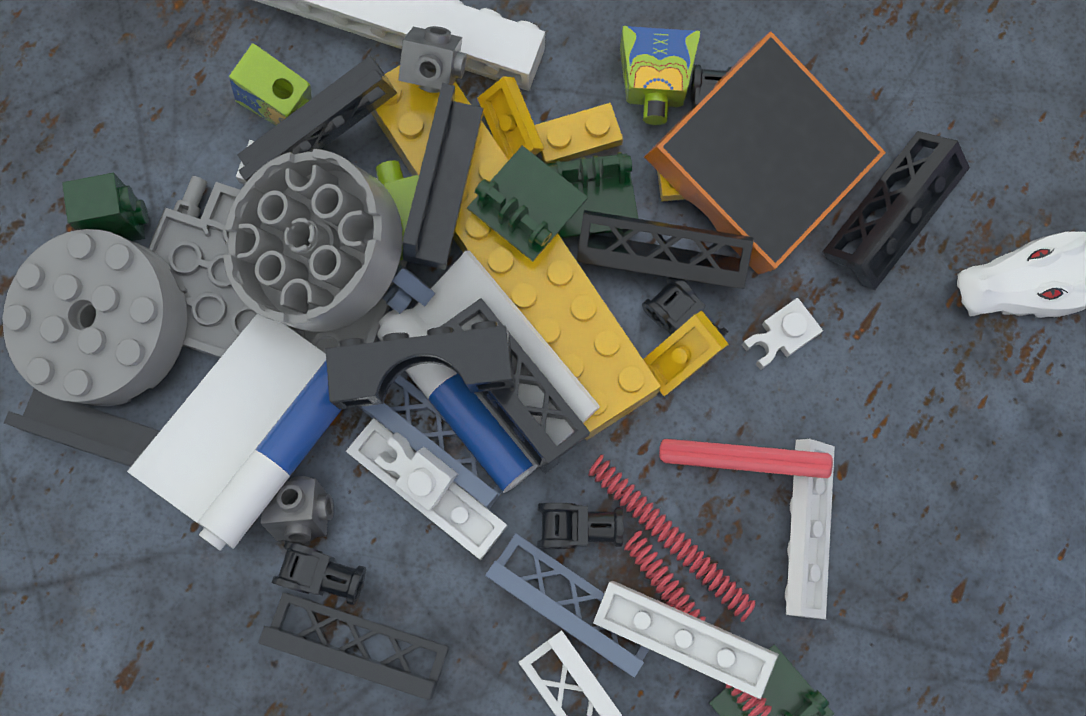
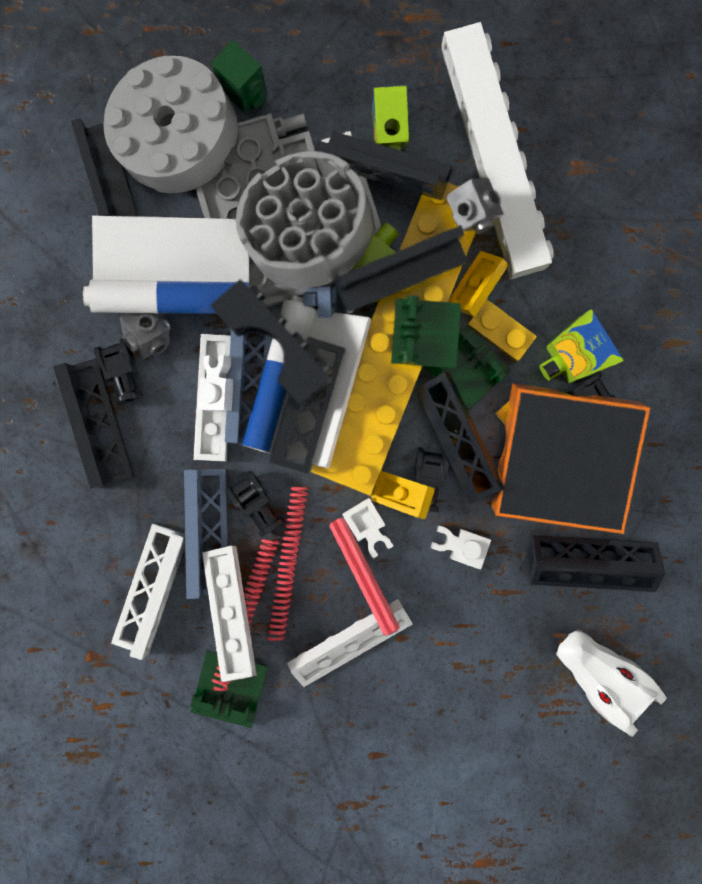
camera: 55 degrees right, 10 degrees up
none -> white plate [342,498,393,558]

